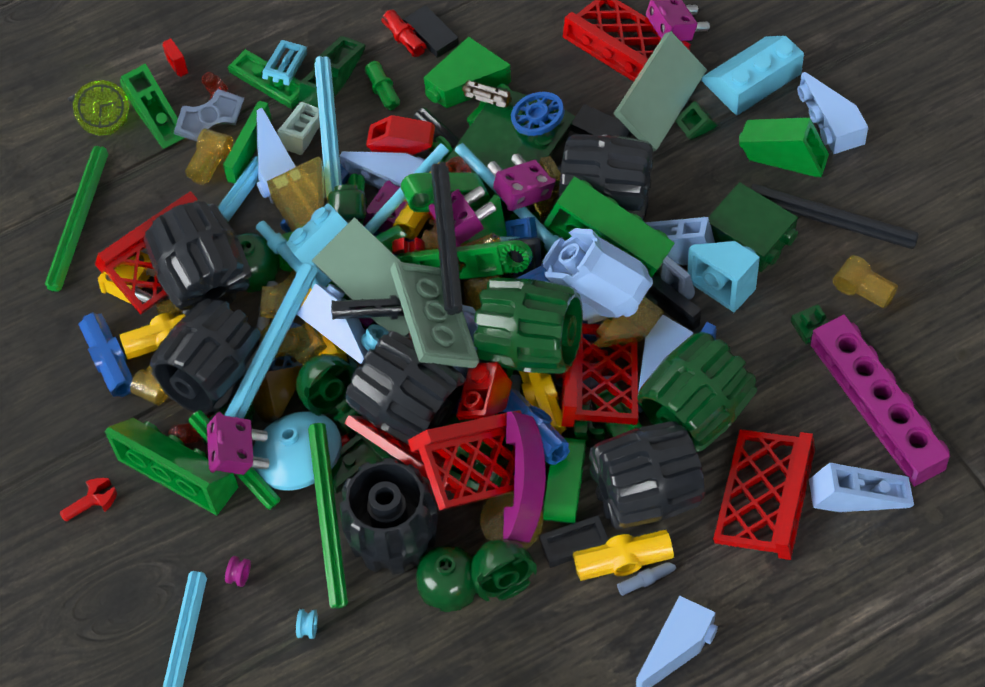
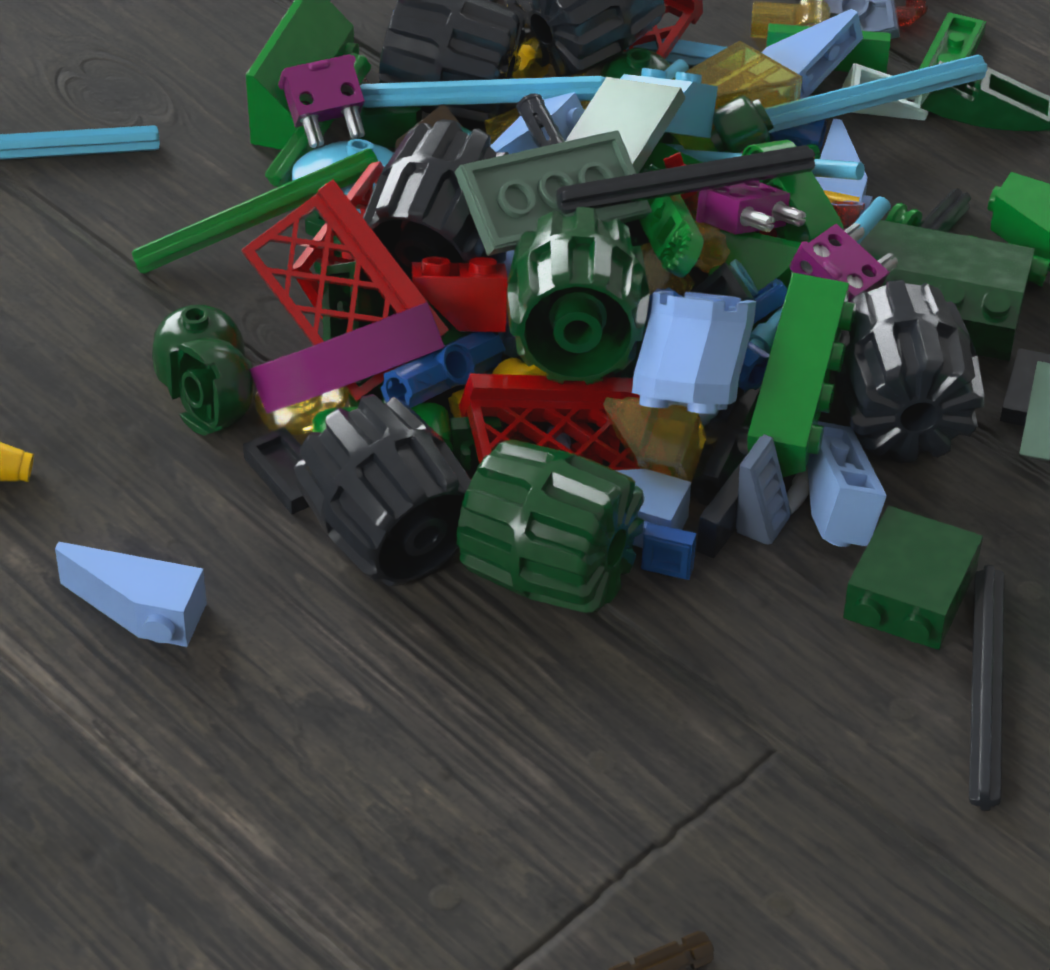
camera: 70 degrees right, 15 degrees down
red bar [60,478,117,522] -> none
magenta bush [225,556,251,587] -> none
medium azure tile [262,40,307,86] -> none
medium azure bush [296,609,318,639] -> none
black wheel [340,458,438,575] -> none
green axle [364,61,400,111] -> none
red slope [366,115,435,155] -> none
axle [462,80,512,108] -> none
blue wheel [511,92,565,136] -> none
yellow piece [573,530,674,581] -> none
sand blue piece [617,562,676,596] -> none
medium azure slope [687,241,760,312] -> none
red fence [713,429,816,560] -> none
dark green tile [791,304,829,345] -> none
light blue slope [809,463,914,512] -> none
magenta brick [811,315,950,487] -> none
clear yellow piece [833,255,898,309] -> none

